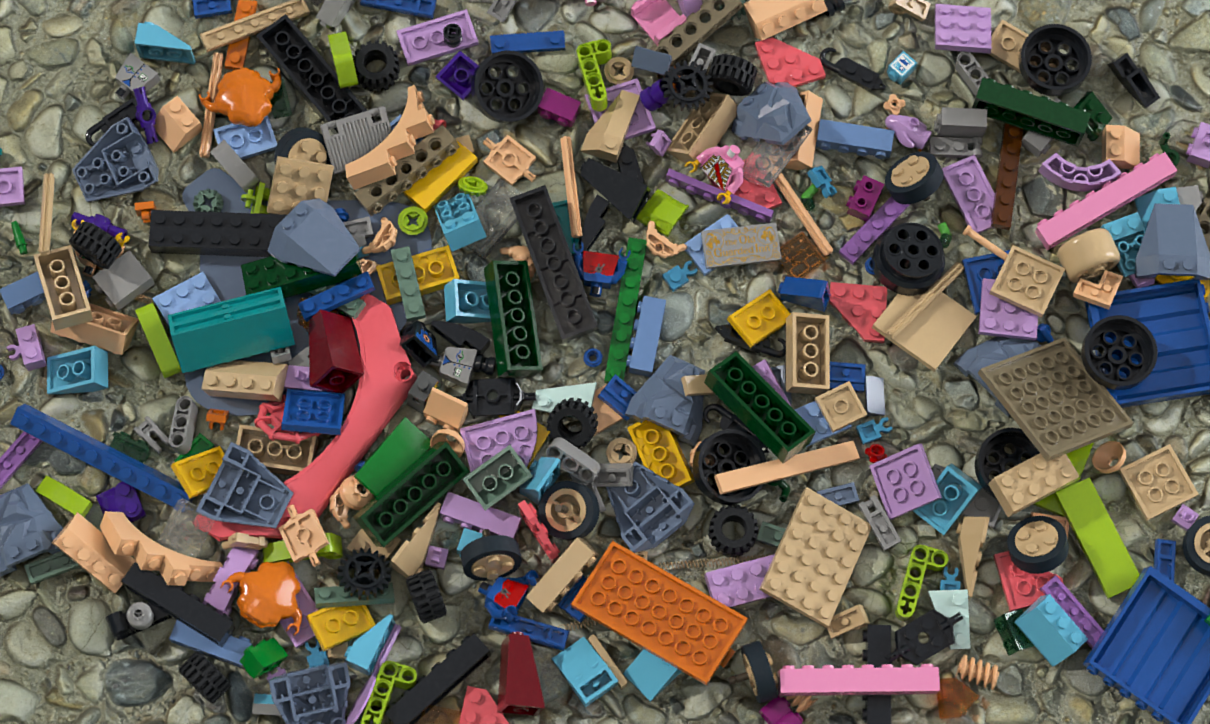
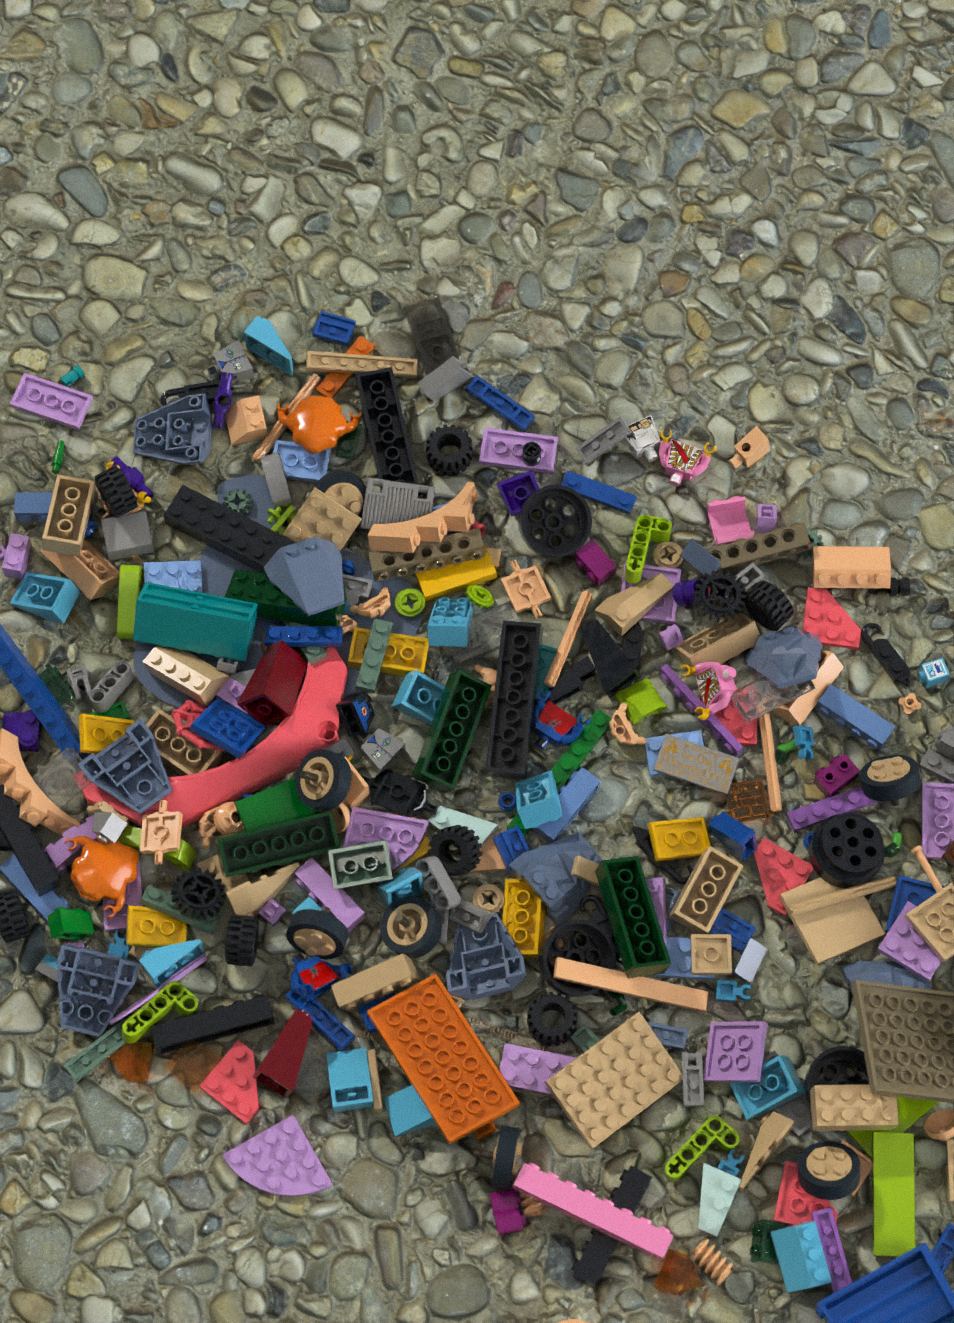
camera: 30 degrees right, 5 degrees down
tan axle [38,173,55,257] -> none
orange tile [134,201,156,223] -> none
orange tile [206,409,229,430] -> none
lime beam [328,31,359,89] -> none
black slope [430,321,490,354] -> none
black wheel [473,354,496,376] -> none
coral plate [518,500,560,564] -> none
dark azure plate [662,260,698,292] -> none
tan plate [827,604,870,638] -> none
red plate [865,444,887,463] -> none
lavender animal [885,114,932,152] -> none
black plate [886,609,963,666] -> none
blue plate [1036,323,1054,343] -> none
none -> slope [92,812,127,844]
none -> wheel [295,749,351,810]
none -> medium azure slope [515,770,562,829]

